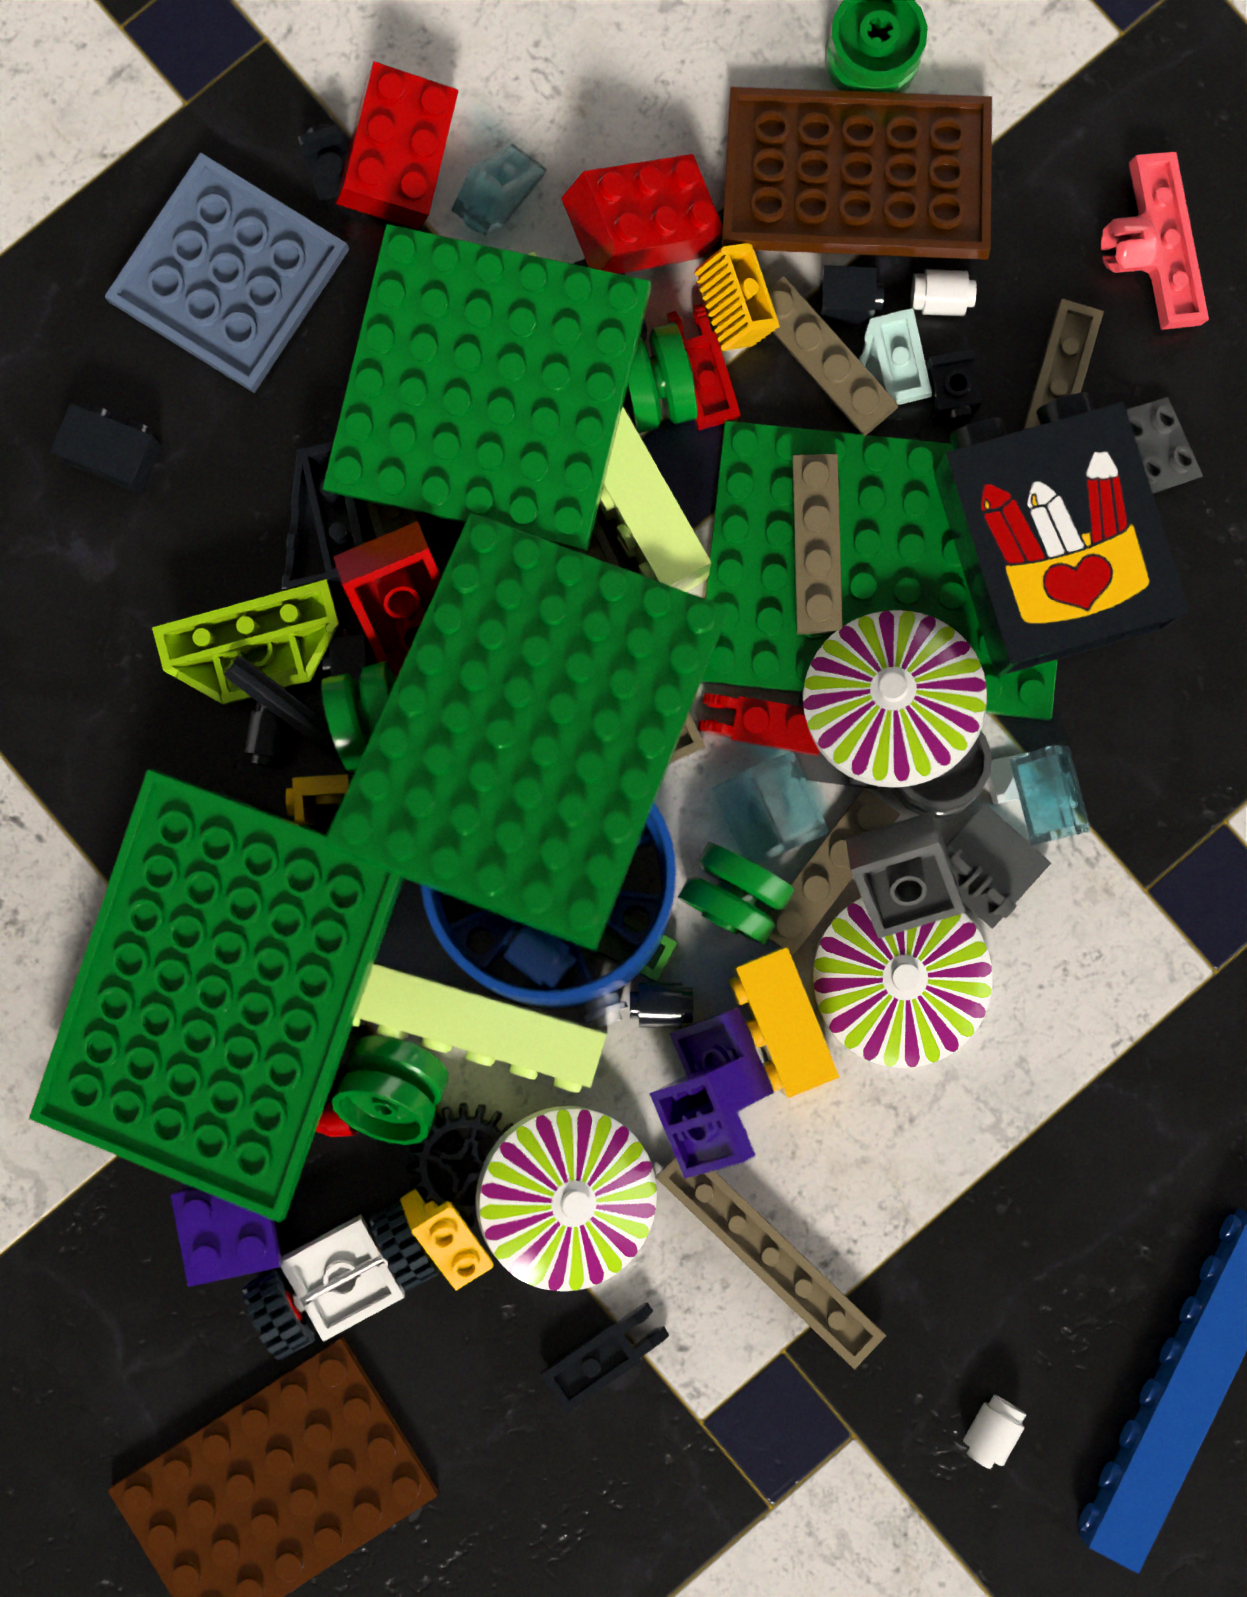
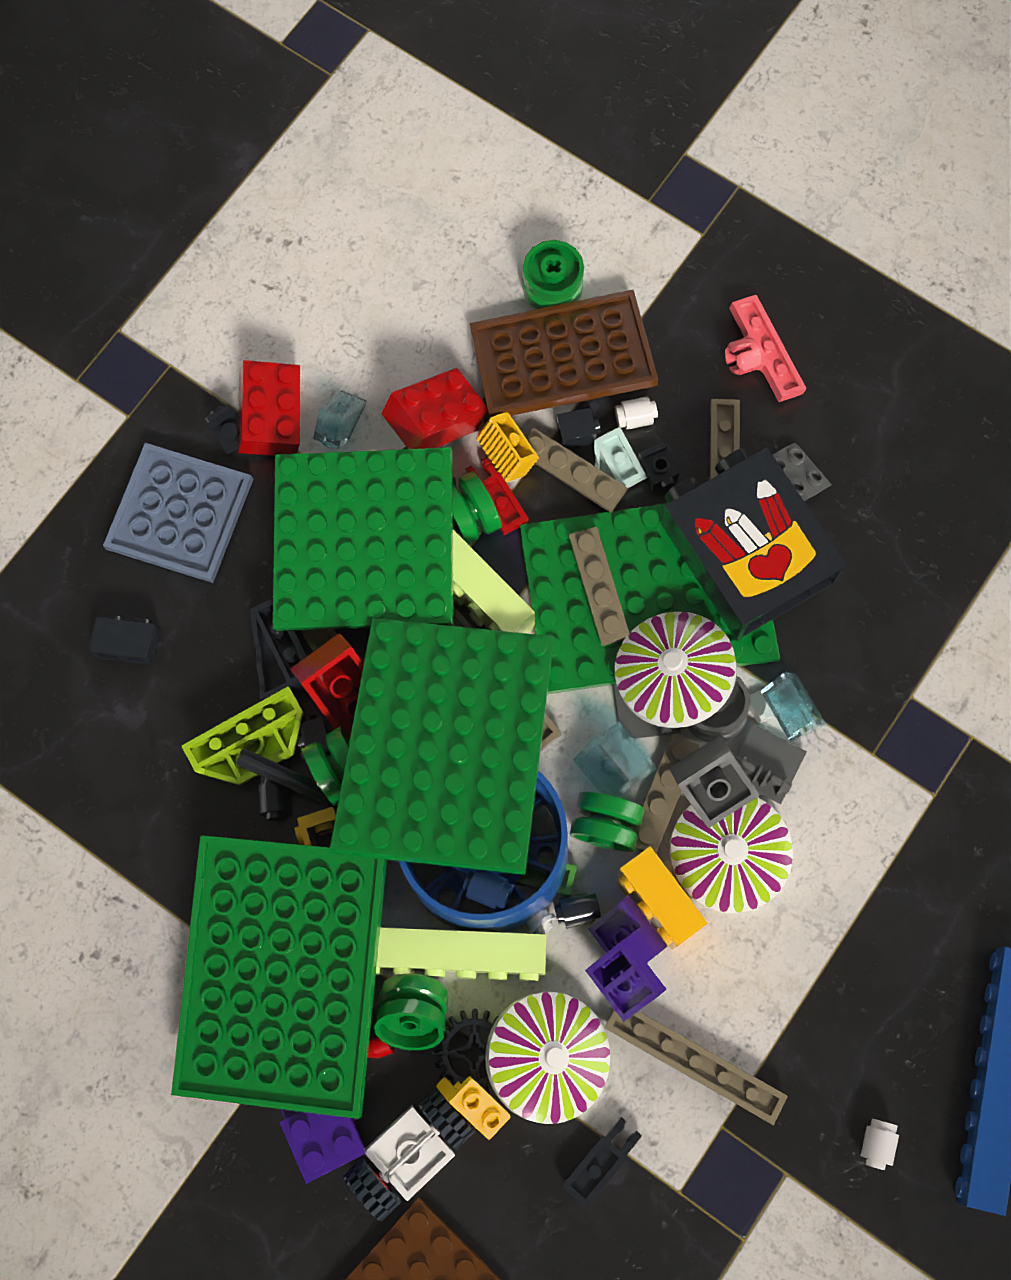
camera: 10 degrees left, 10 degrees down
red hinge [697,693,820,757] -> none

